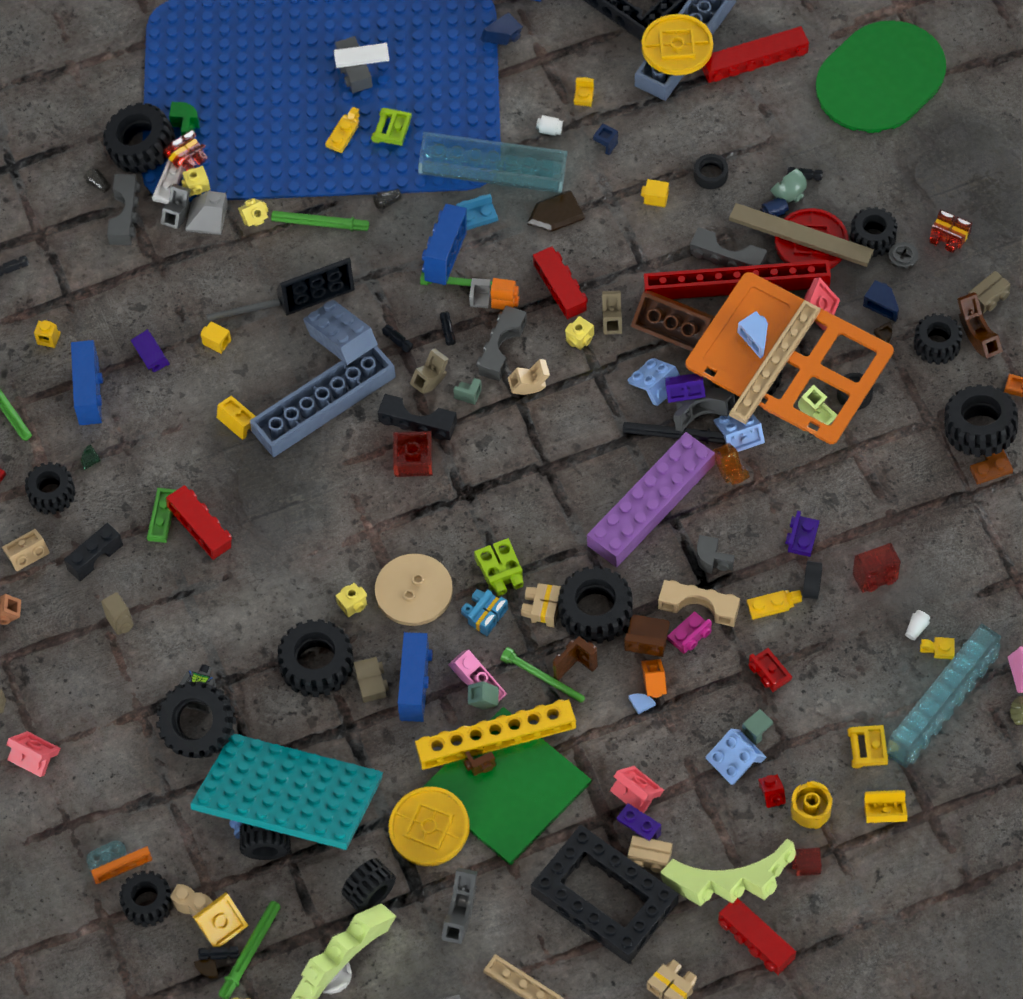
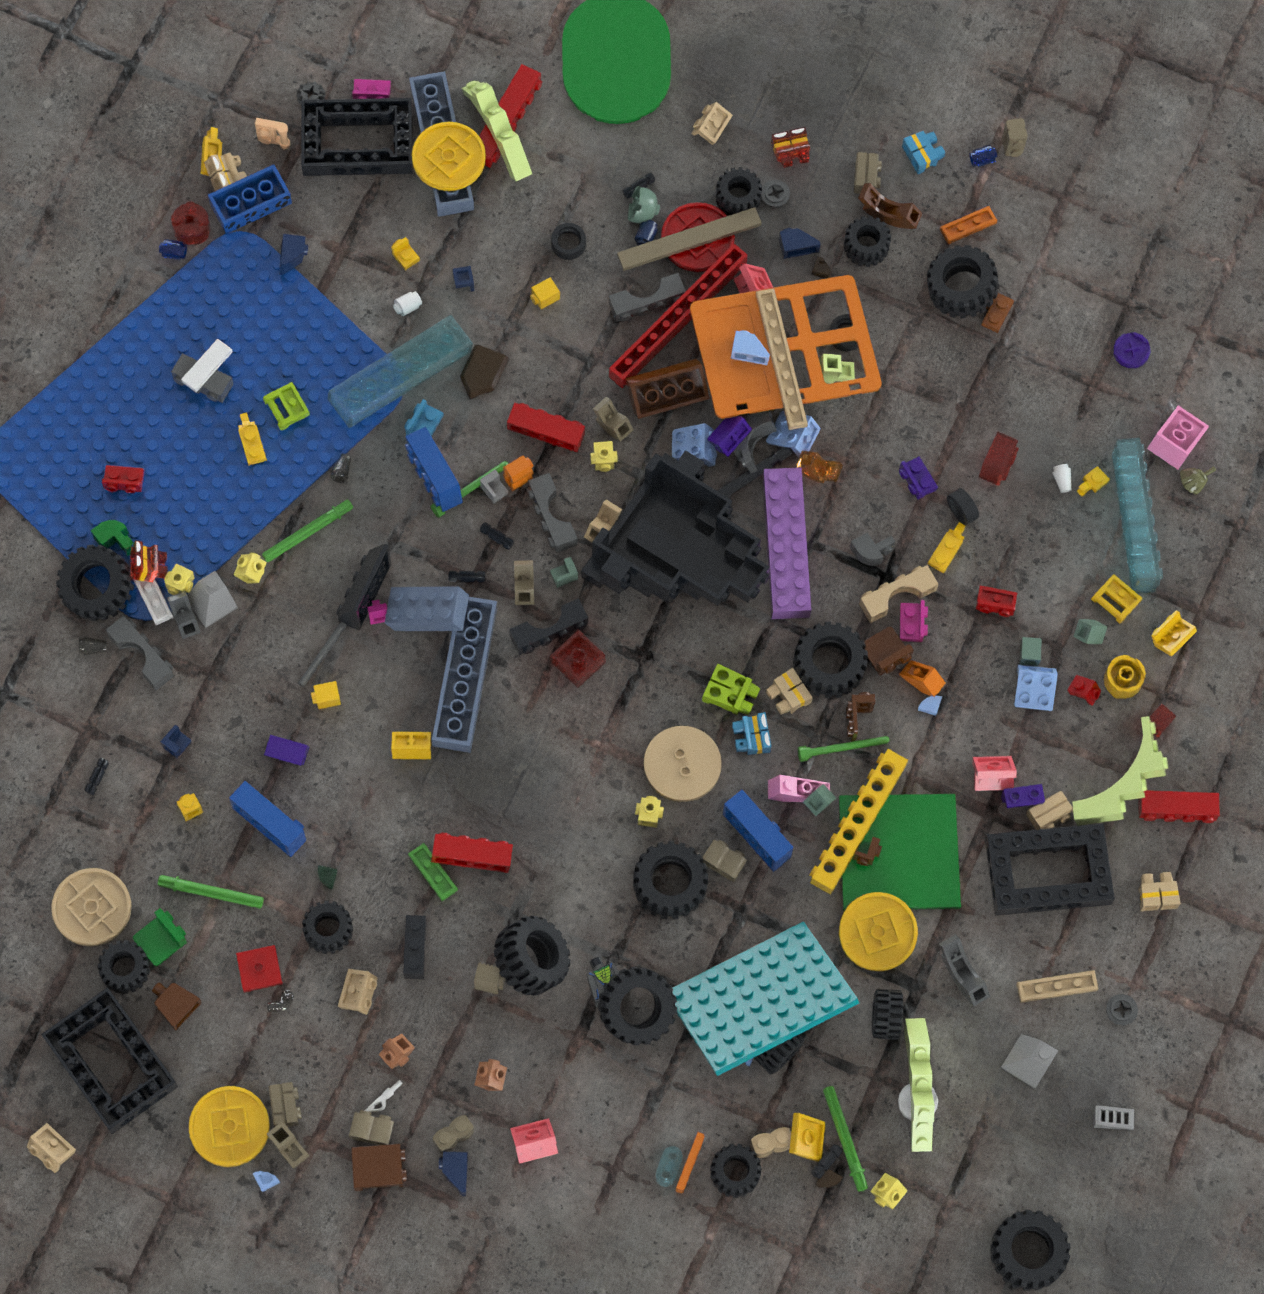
camera: 50 degrees left, 10 degrees up
none -> red bracket [102,465,144,493]
none -> dark blue panel [160,725,191,758]
none -> dark pink tile [367,599,387,625]
none -> yellowish green arch [462,81,532,181]
none -> nougat brick [475,1059,507,1091]
none -> black tyre [494,915,570,996]
none -> black panel [581,450,770,606]
none -> tan bracket [691,102,733,145]
none -> sand green panel [1073,619,1107,644]

